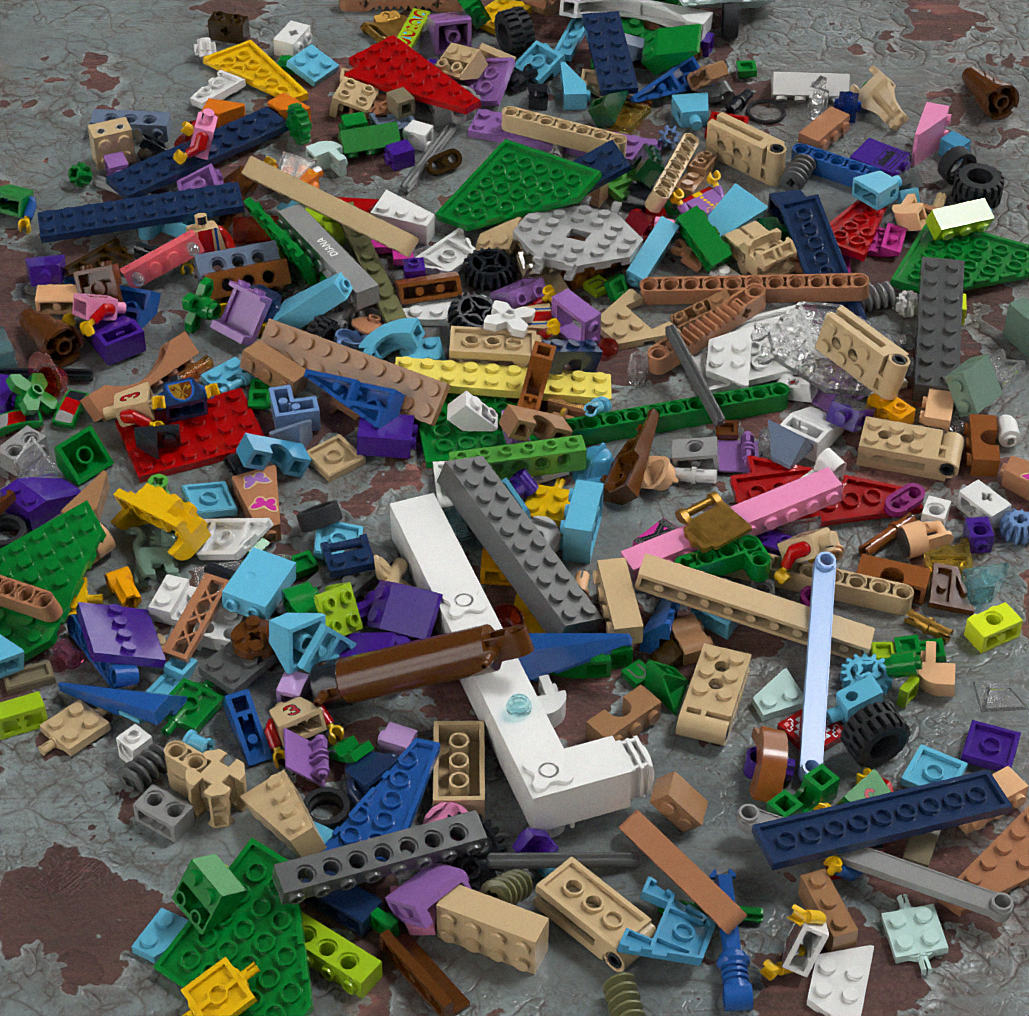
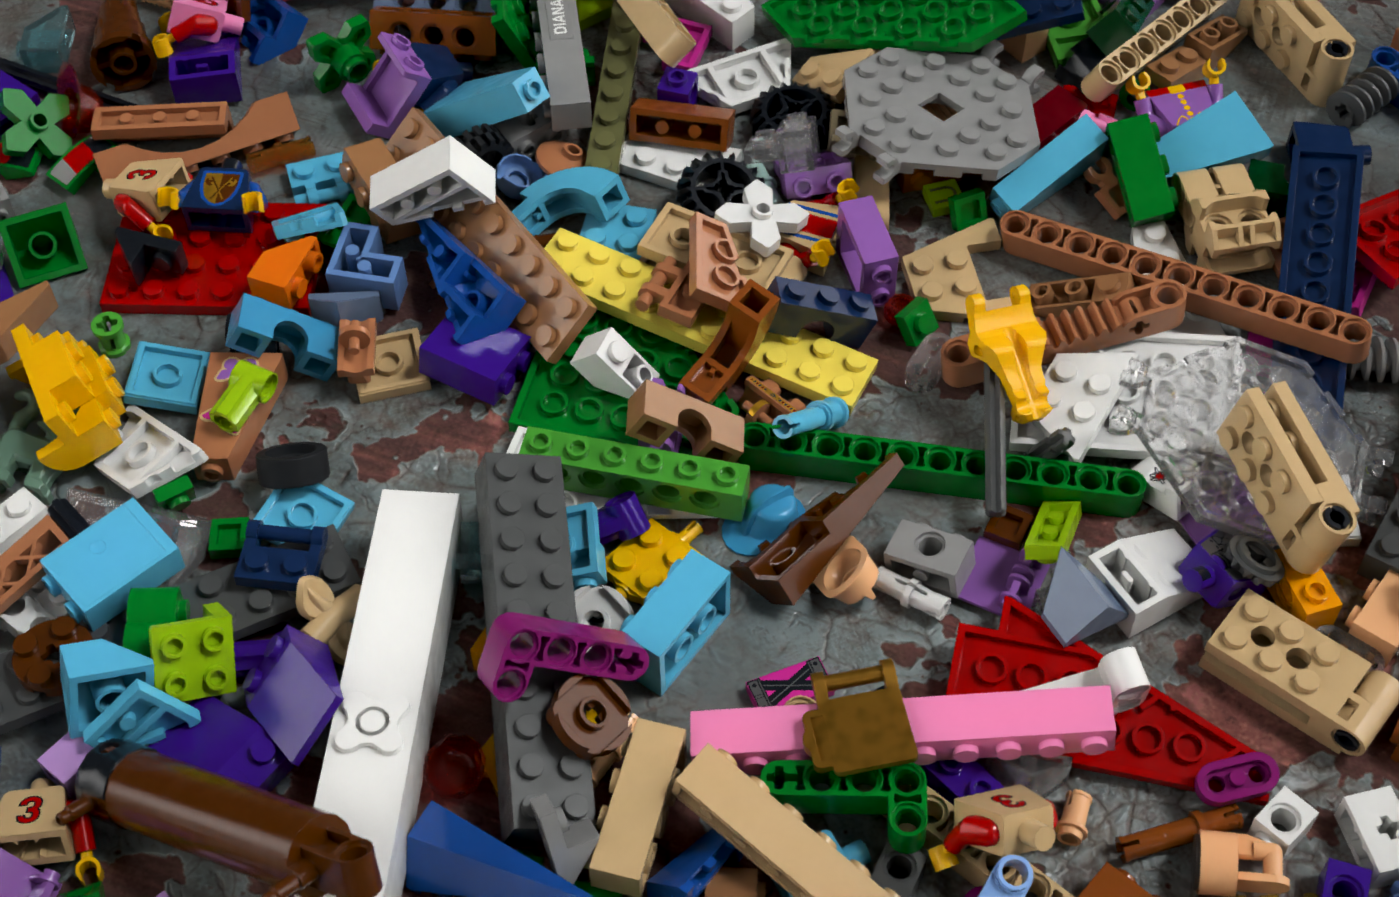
camera: 25 degrees right, 10 degrees up
none -> nougat fence [90,101,234,142]
none -> lime piece [209,360,278,433]
none -> orange slope [247,236,323,309]
none -> medium azure wing [271,202,348,242]
none -> nougat hips [337,318,377,384]
none -> white wedge [369,135,496,226]
none -> magenta beam [477,612,650,702]
none -> light grey slope [530,794,599,884]
none -> reddish brown plate [546,674,632,760]
none -> nougat plate [635,256,705,328]
none -> nougat wing [689,211,747,312]
none -> clear brick [743,112,821,174]
none -> green plate [894,297,939,347]
none -> yellow animal [965,284,1054,424]
none -> dark grey axle [1022,427,1075,459]
none -> lime plate [1024,501,1082,564]
none -> dark grey gear [1225,535,1285,588]

